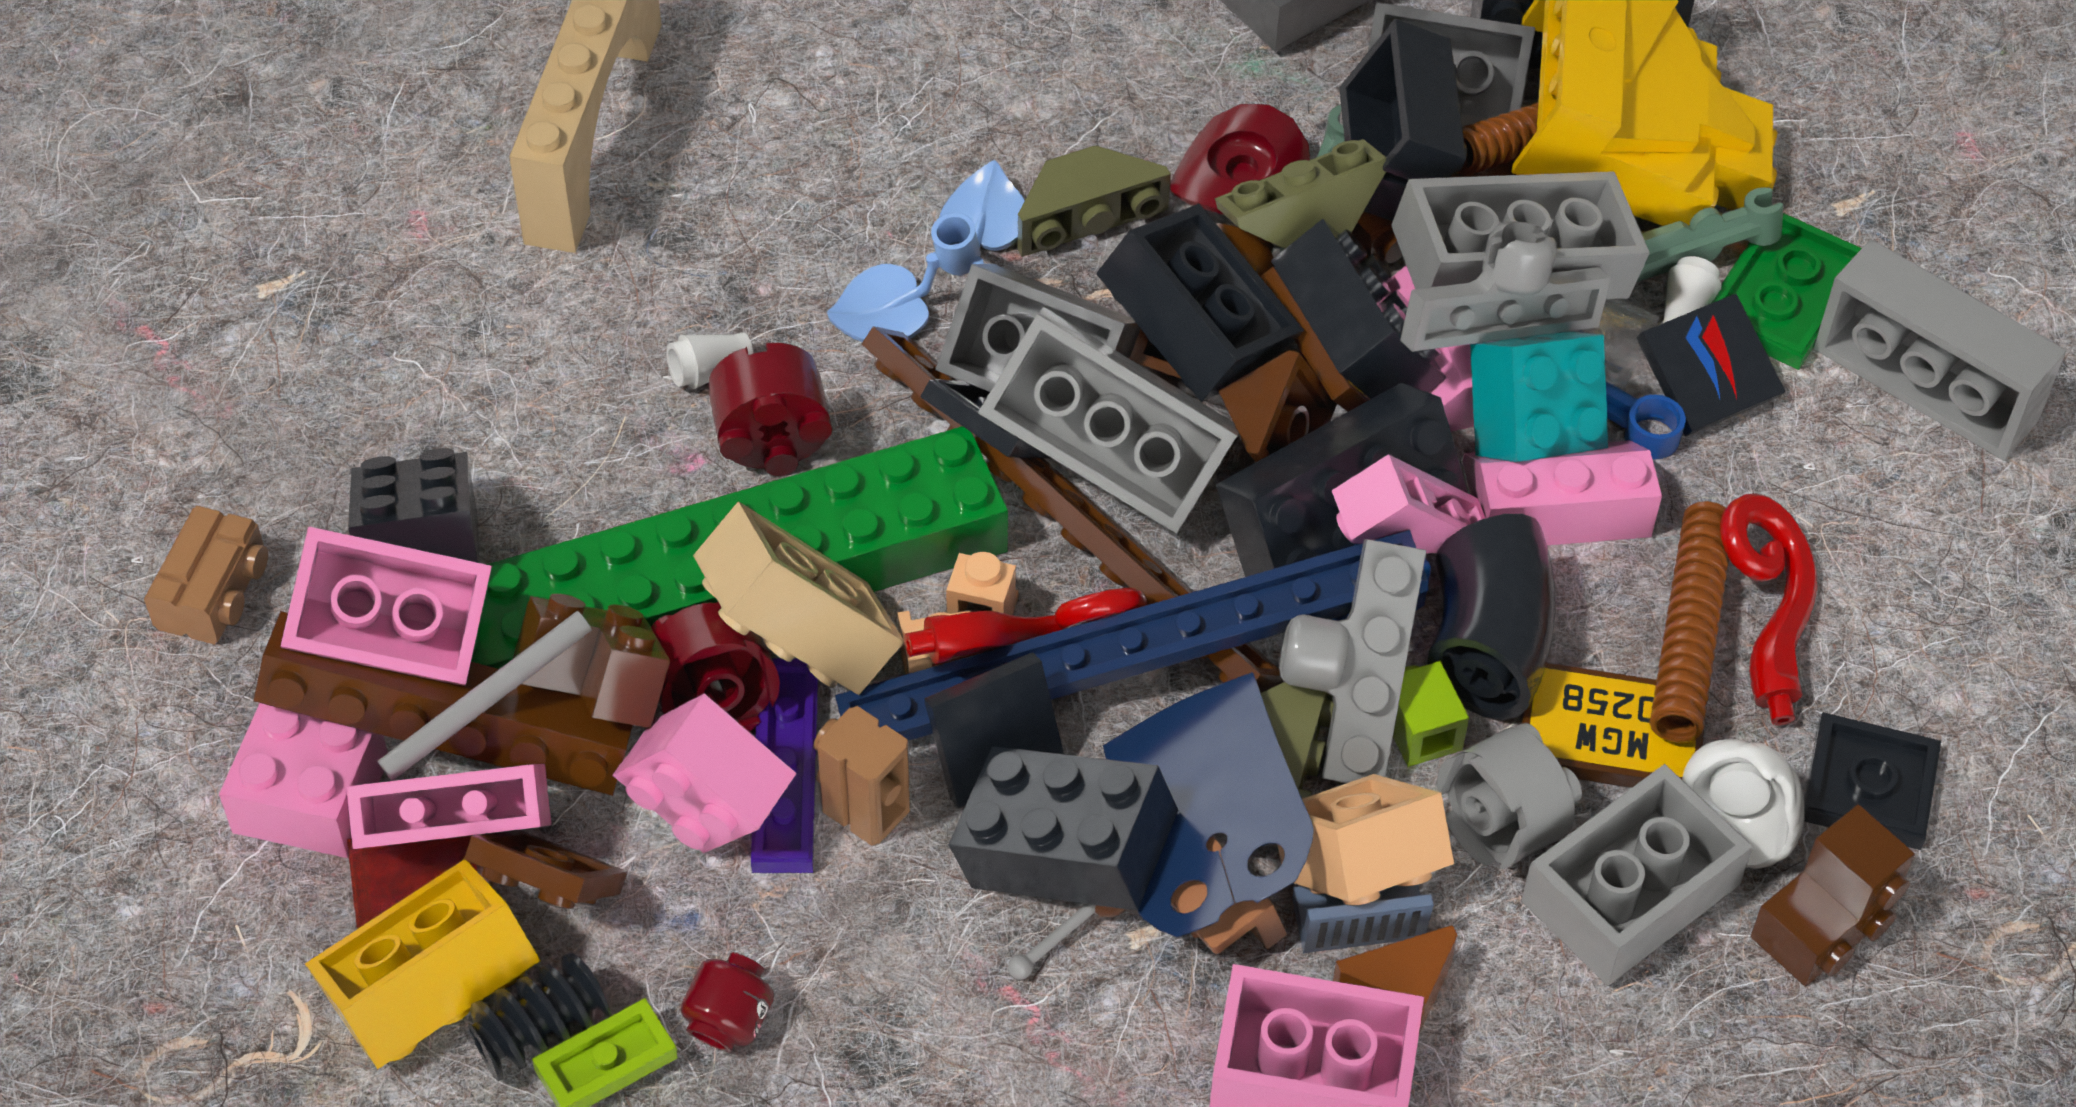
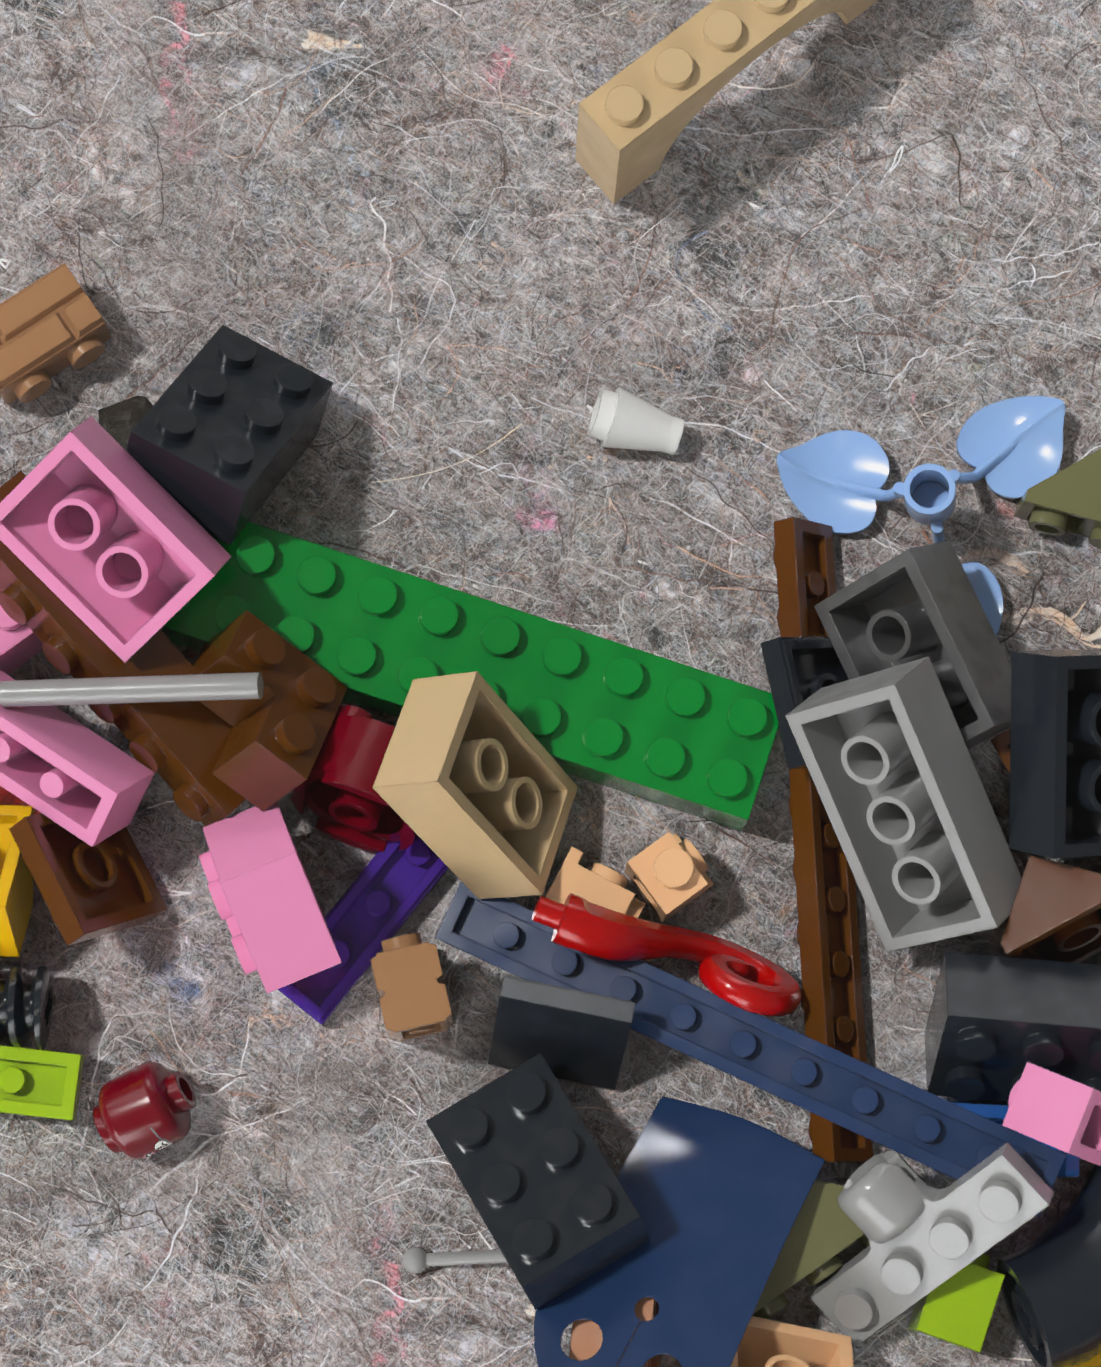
camera: 35 degrees right, 25 degrees up
dark red brick [709,342,832,476] -> none

